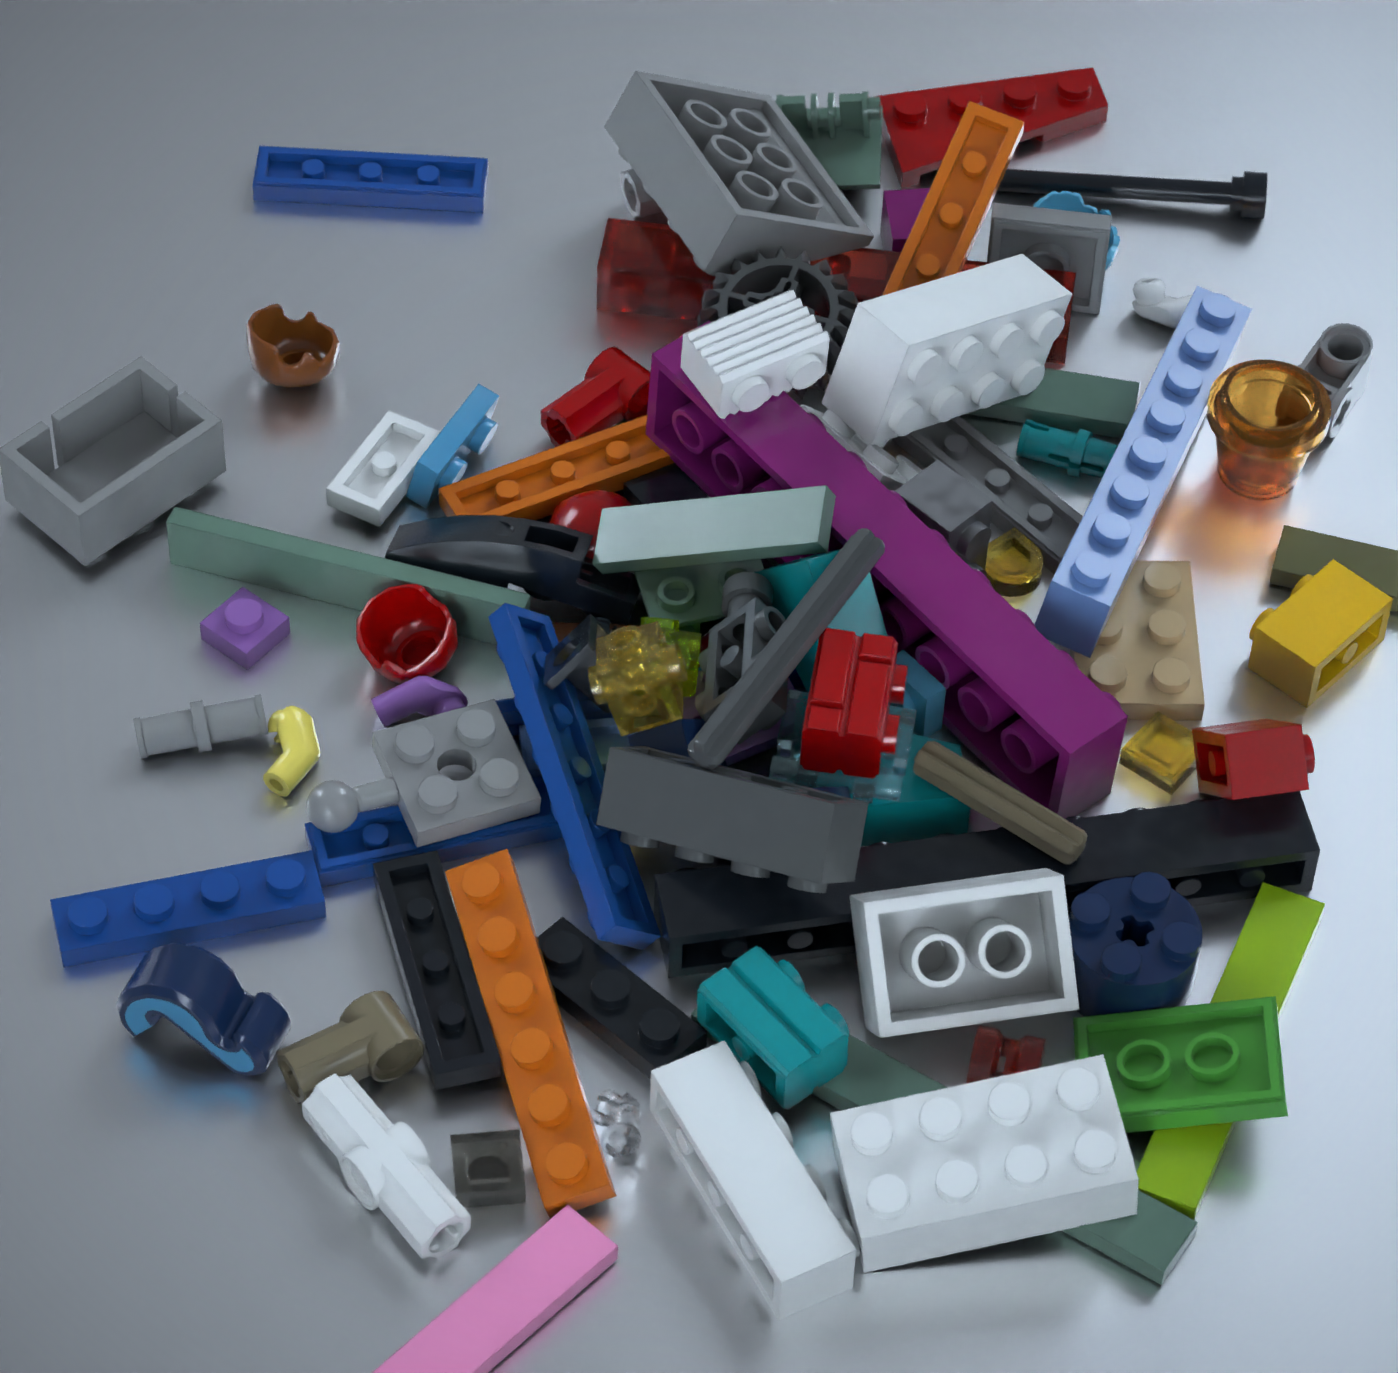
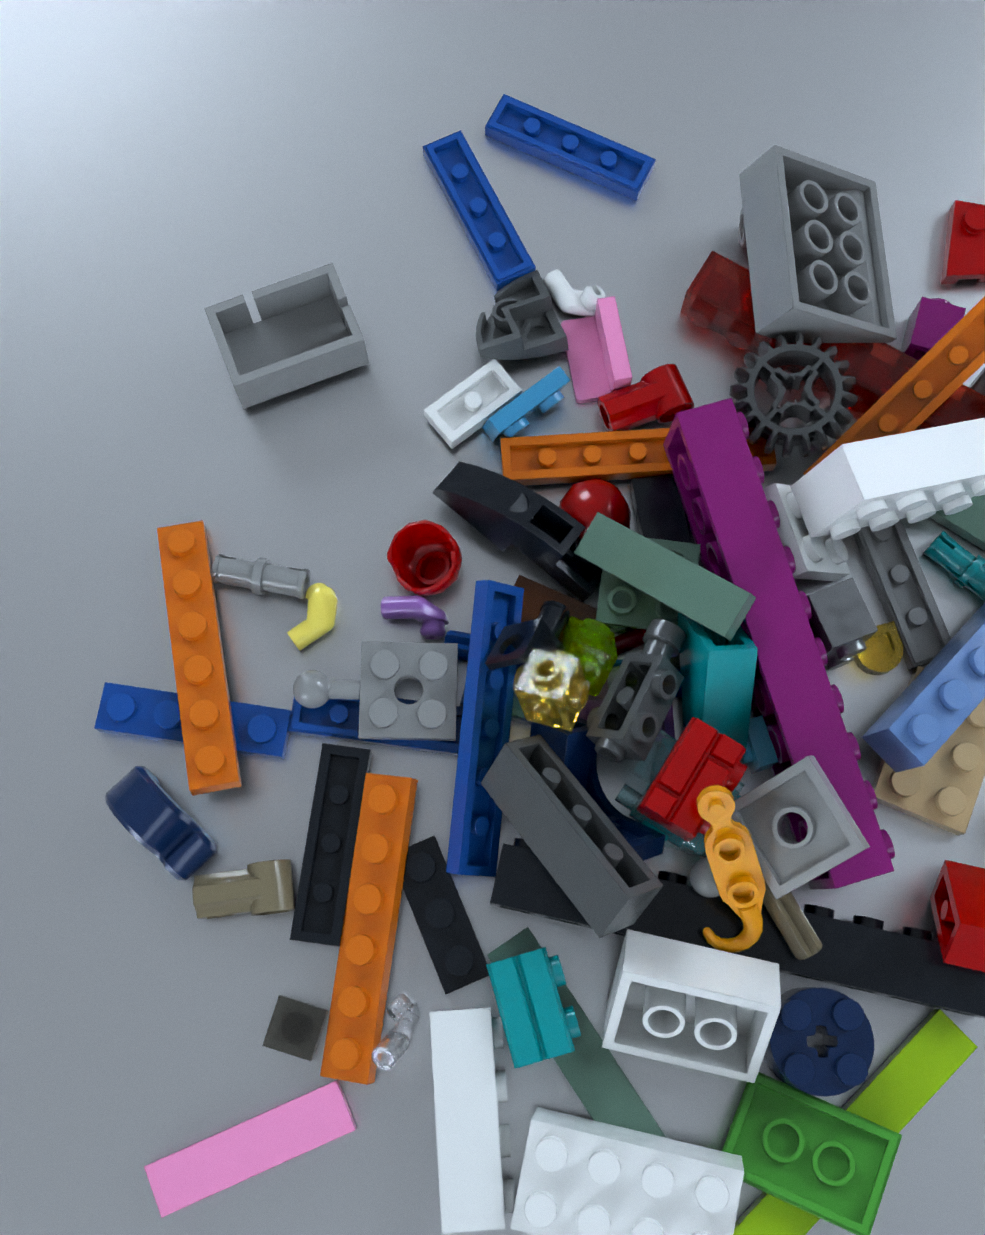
camera: 25 degrees right, 25 degrees up
sand green tile [166,507,530,645] -> none
medium lavender plate [200,587,290,670] -> none
dark orange hair [246,304,340,388] -> none
white piece [302,1073,471,1259] -> none
white brick [680,290,830,419] -> none
dark grey axle [688,528,885,770] -> none
sand green hinge [775,91,883,190] -> none
clear red wheel [966,1025,1046,1084] -> none
clear yellow tile [1119,711,1196,795] -> none
none -> orange plate [157,520,242,796]
none -> blue tile [422,130,536,291]
none -> dark grey brick [476,270,569,360]
none -> white arm [543,269,605,317]
none -> bright pink panel [561,296,632,404]
none -> light grey plate [690,755,870,900]
none -> light orange piece [696,785,766,953]

